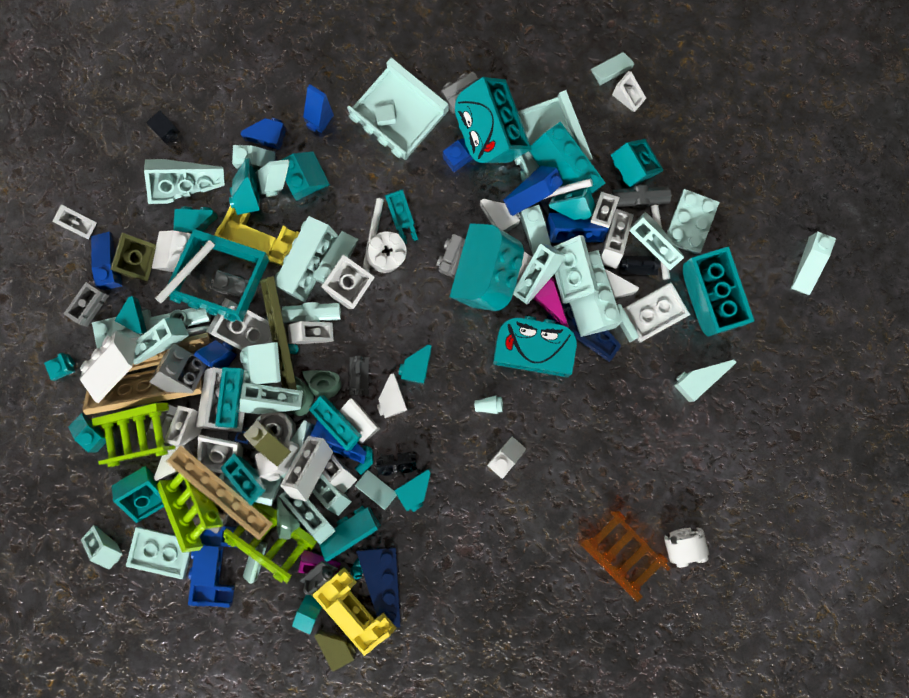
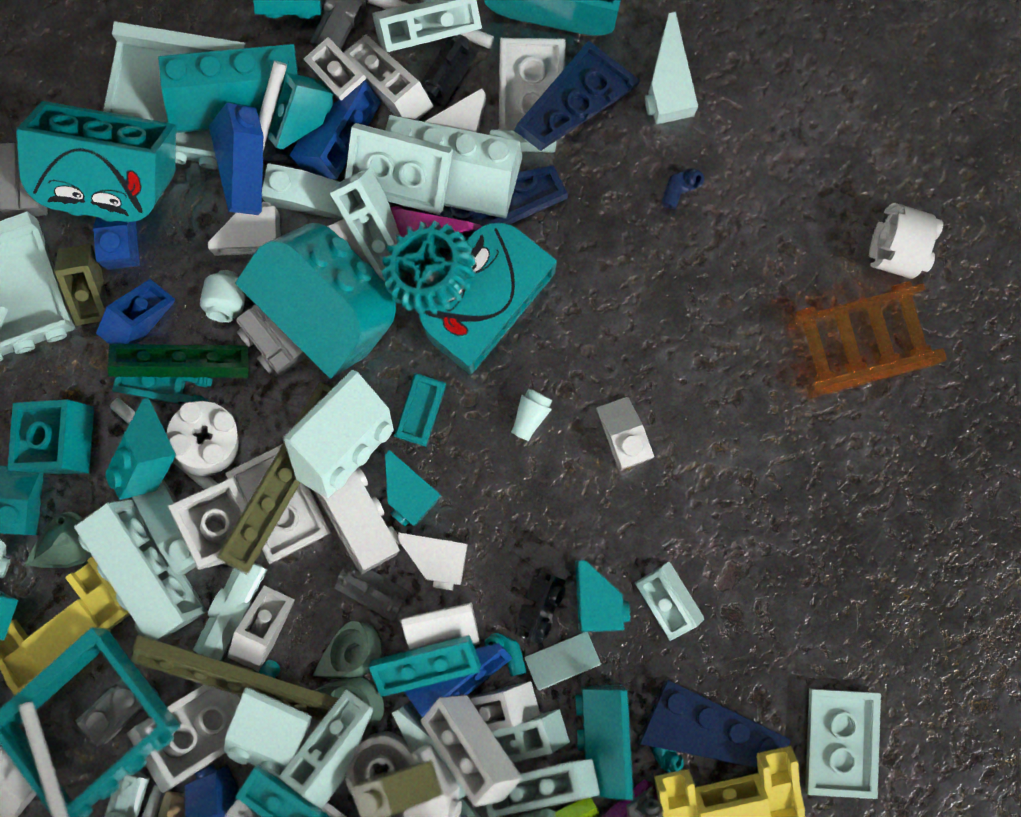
camera: 65 degrees left, 0 degrees up
none -> teal slope [7,400,94,474]
none -> sand green piece [25,511,92,568]
none -> olive slope [54,243,107,326]
none -> blue slope [96,279,175,344]
none -> teal slope [106,398,176,500]
none -> dark green plate [108,344,249,378]
none -> light aqua head [200,270,246,322]
none -> olive tile [216,381,333,575]
none -> white tile [225,445,331,564]
none -> light aqua slope [283,369,394,499]
none -> white brick [314,467,401,575]
none -> teal gear [381,220,476,315]
none -> teal tile [394,373,447,447]
none -> dark blue wing [514,40,640,151]
none -> light aqua slope [635,562,704,641]
none -> dark blue arm [661,168,704,210]
none -> light aqua plate [805,688,881,799]

